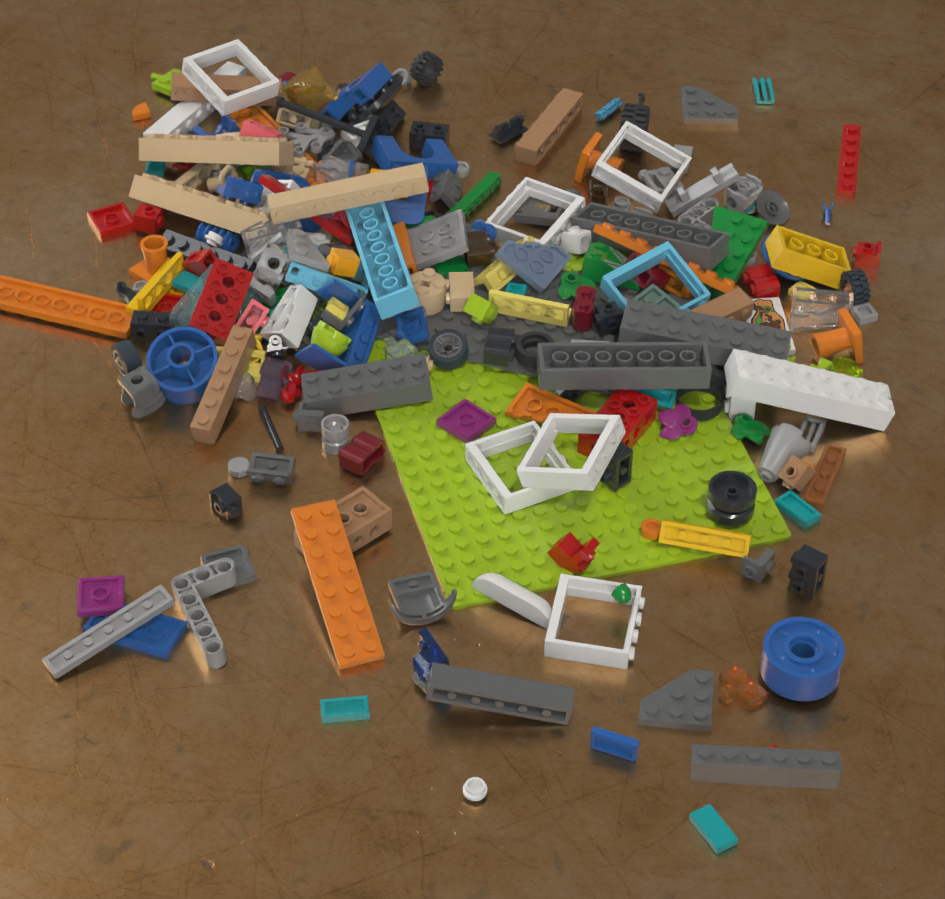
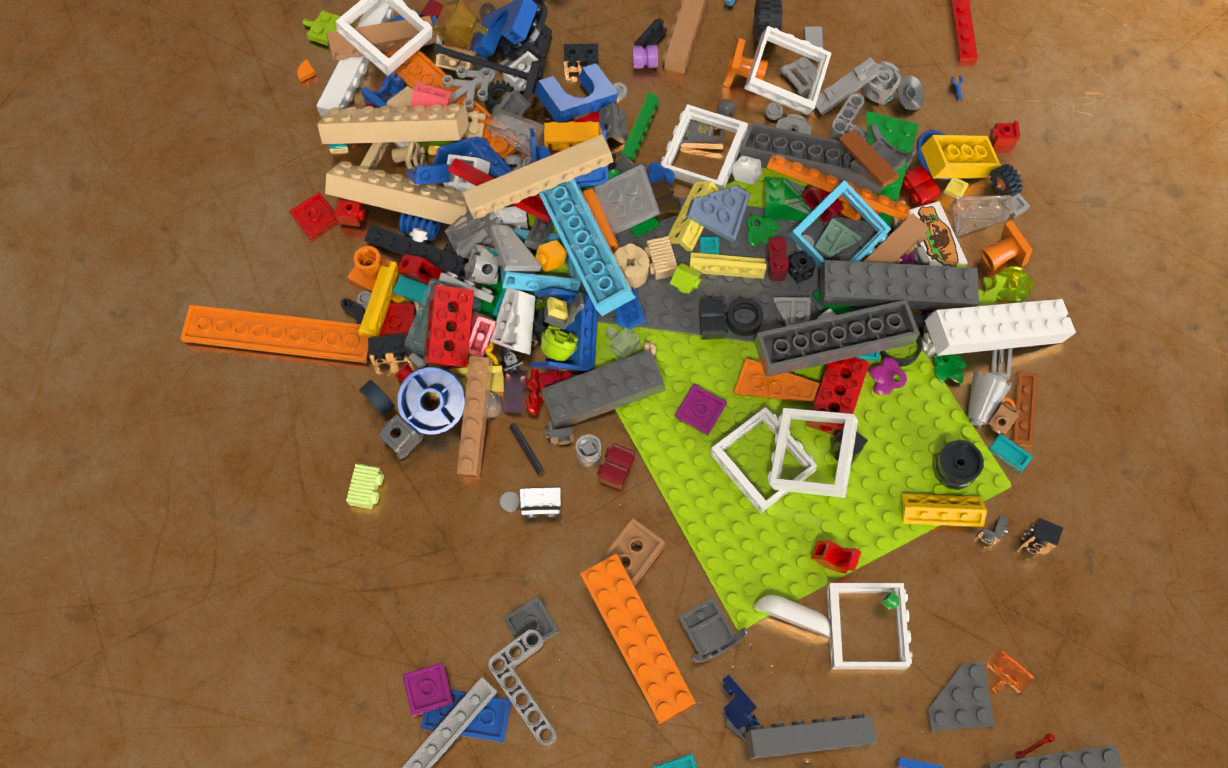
camera: 10 degrees left, 25 degrees up
black brick [208,483,243,521] -> none
wheel [428,329,469,370] -> none
dark brown piece [589,179,608,206] -> none
orange tile [641,519,661,540] -> none
blue piece [760,617,845,701] -> none
none -> yellowish green brick [346,464,384,509]
none -> medium lavender wheel [632,45,658,69]
none -> dark orange tile [839,129,899,188]
none -> dark grey piece [851,123,917,186]

